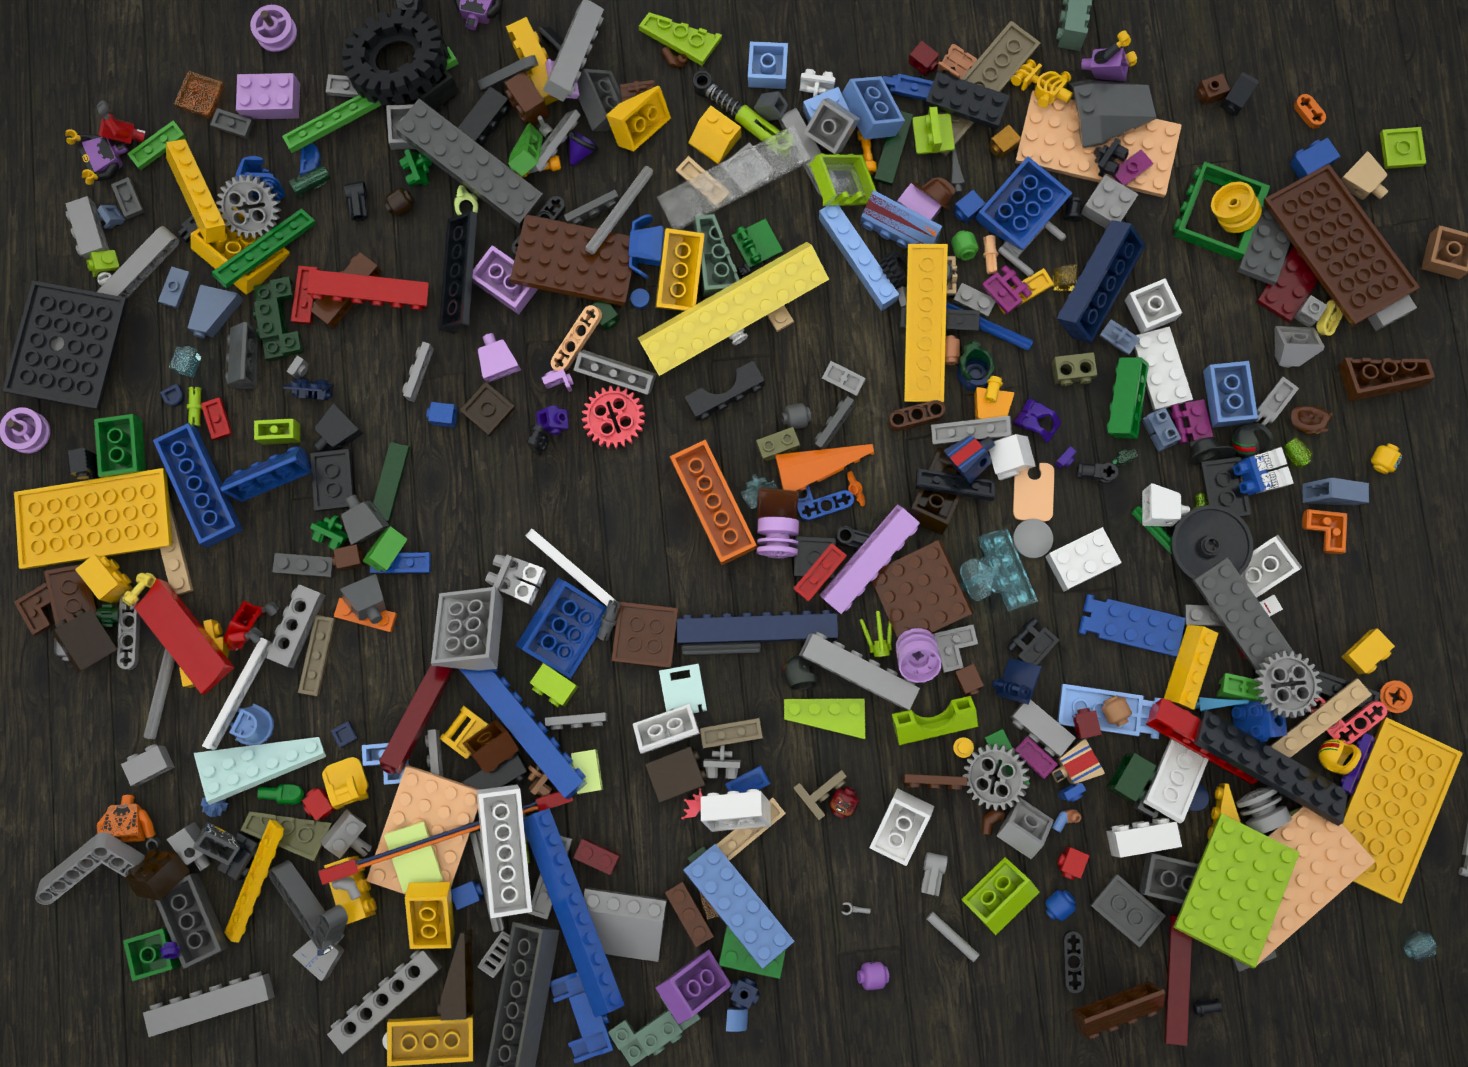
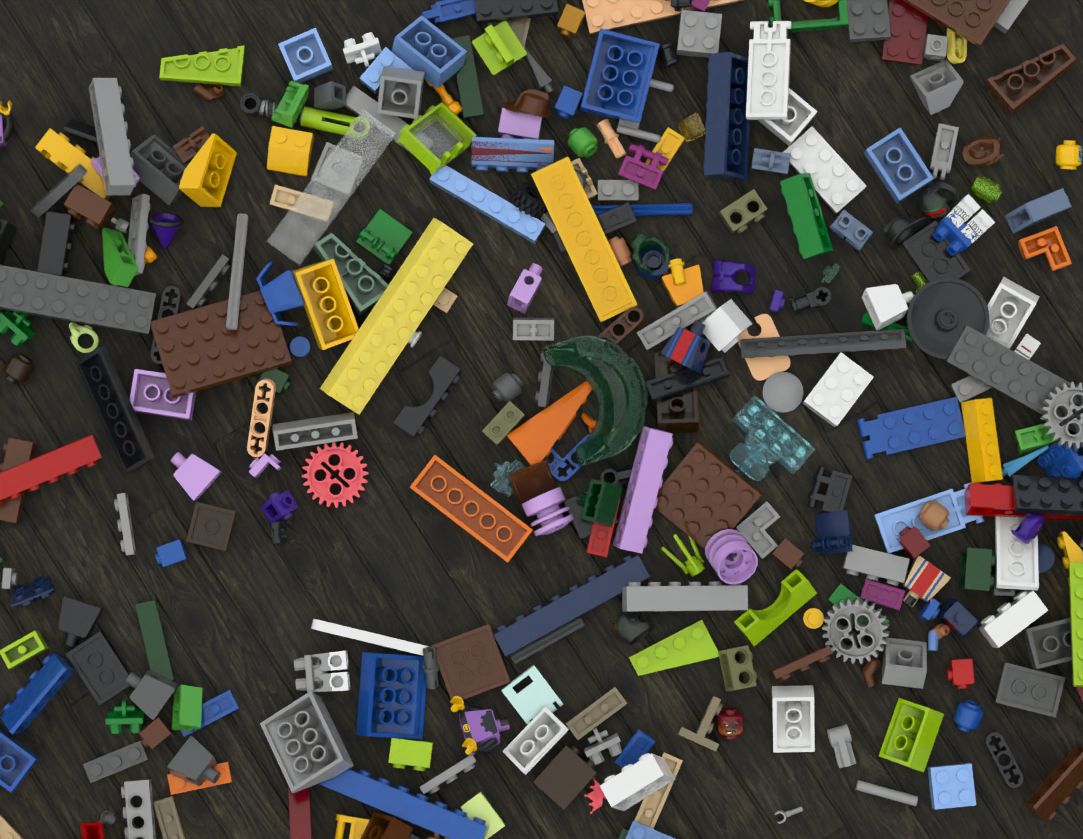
camera: 35 degrees left, 5 degrees up
magenta plate [1171,399,1213,444] -> none
none -> bright green hinge [271,81,309,128]
none -> torso [450,696,510,756]
none -> lavender torso [507,263,543,314]
none -> clear green windscreen [542,336,648,466]
none -> dark green brick [577,479,622,527]
none -> olive brick [718,645,757,692]
none -> dark grey plate [740,329,906,358]
none -> white hinge [746,21,792,120]
none -> light blue brick [927,763,976,810]
none -> dark blue torso [938,597,978,639]
none -> dark purple hair [1011,514,1044,544]

